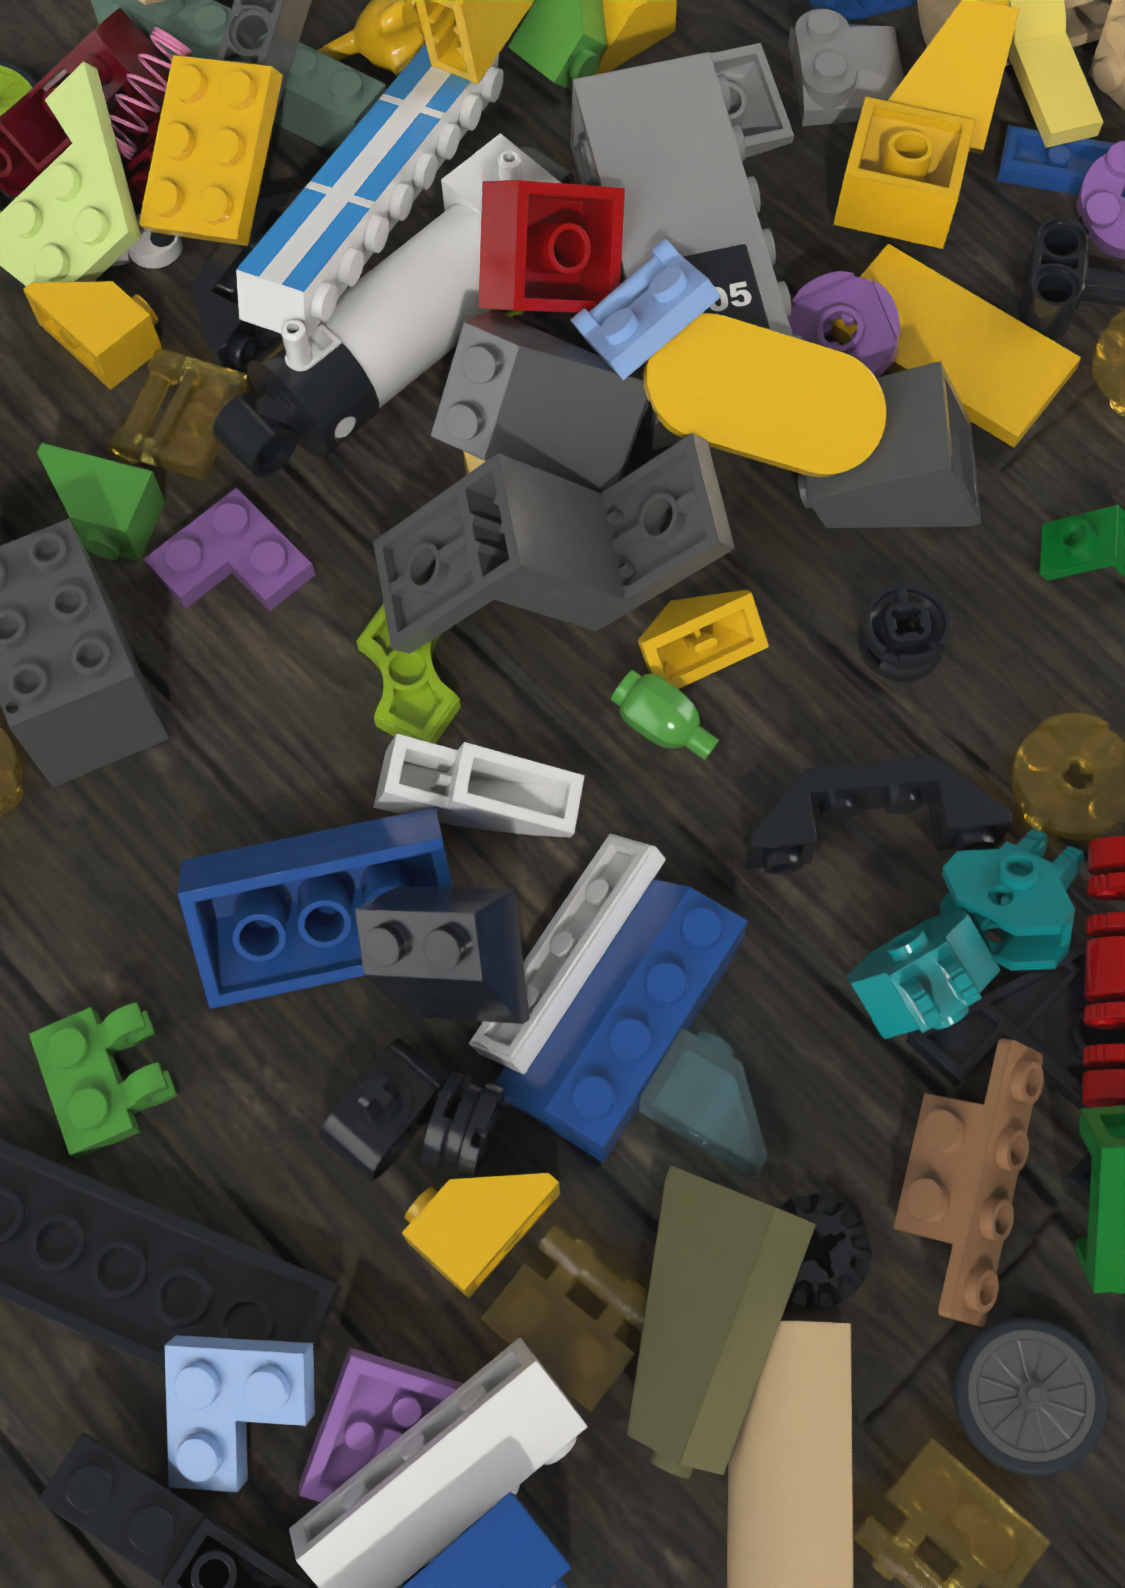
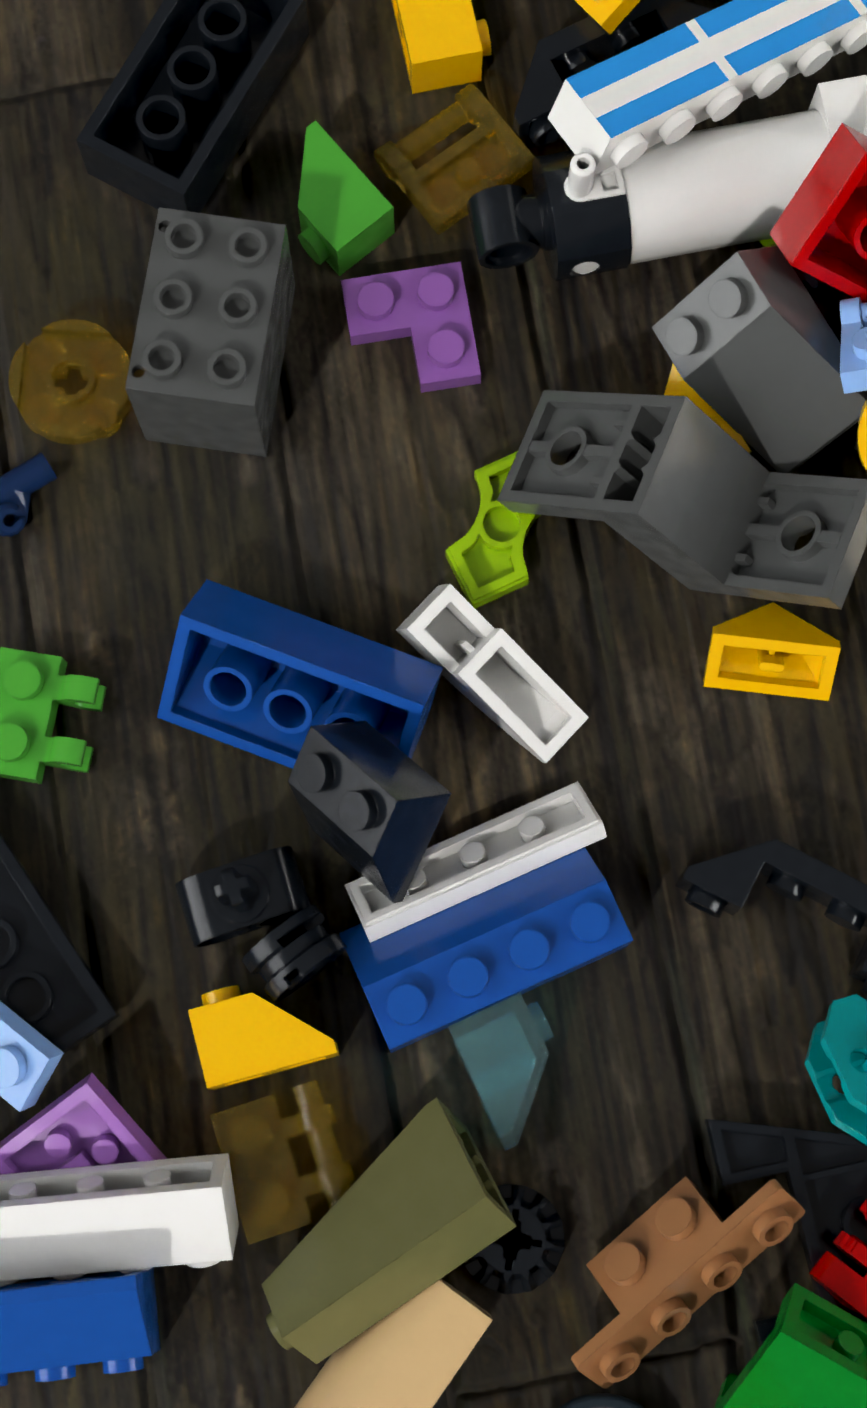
camera: 30 degrees right, 10 degrees up
bright green plant [610,670,719,760] -> none
teal hinge [846,908,1001,1039] -> none

